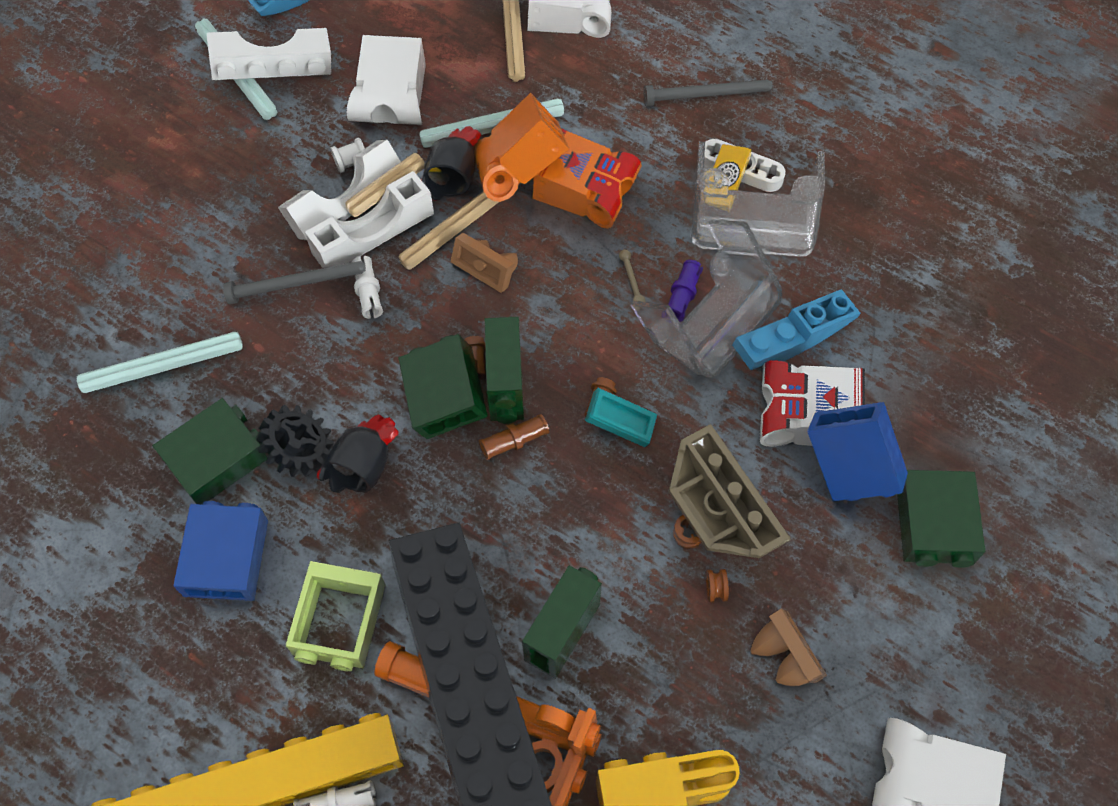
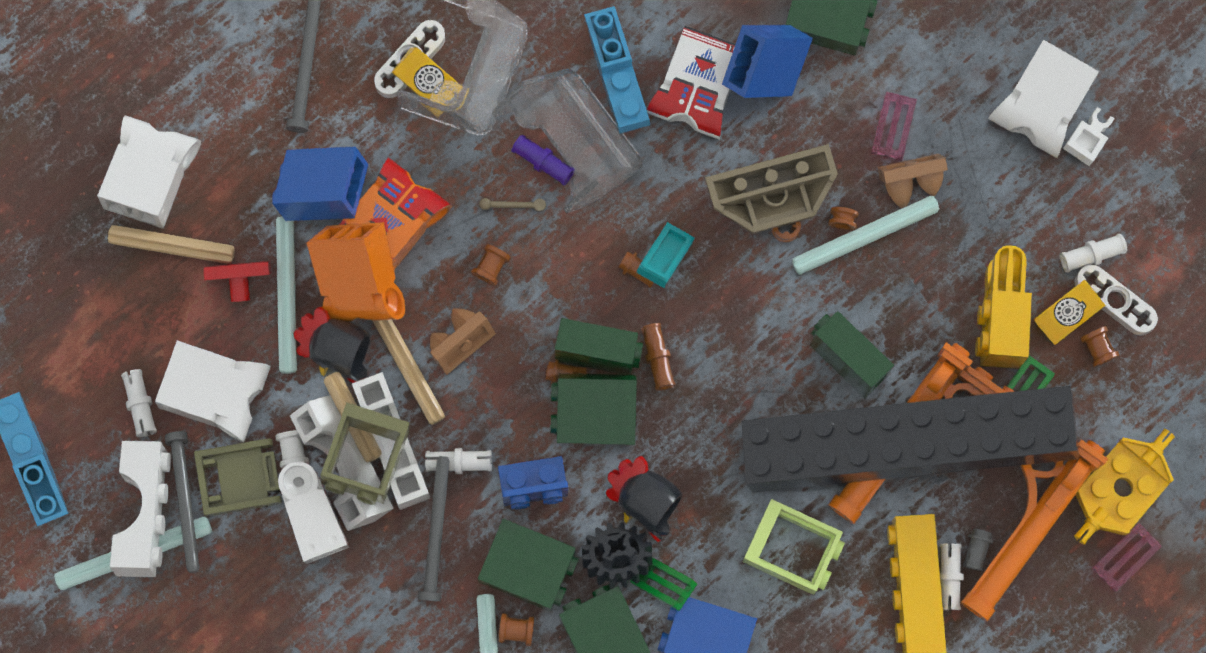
camera: 80 degrees left, 15 degrees up
none -> white pin [121,369,157,437]
none -> dark grey bar [165,431,200,574]
none -> olive container [194,438,282,517]
none -> red tile [203,261,272,302]
none -> blue brick [272,146,368,221]
none -> white piece [278,461,350,564]
none -> olive window [320,402,409,505]
none -> dark orange bush [471,244,511,286]
none -> dark green brick [478,518,579,612]
none -> blue bracket [498,456,568,510]
none -> dark orange bush [498,613,535,646]
none -> green tile [630,558,697,611]
none -> light aqua axle [792,196,939,275]
none -> clear pink tile [871,92,917,161]

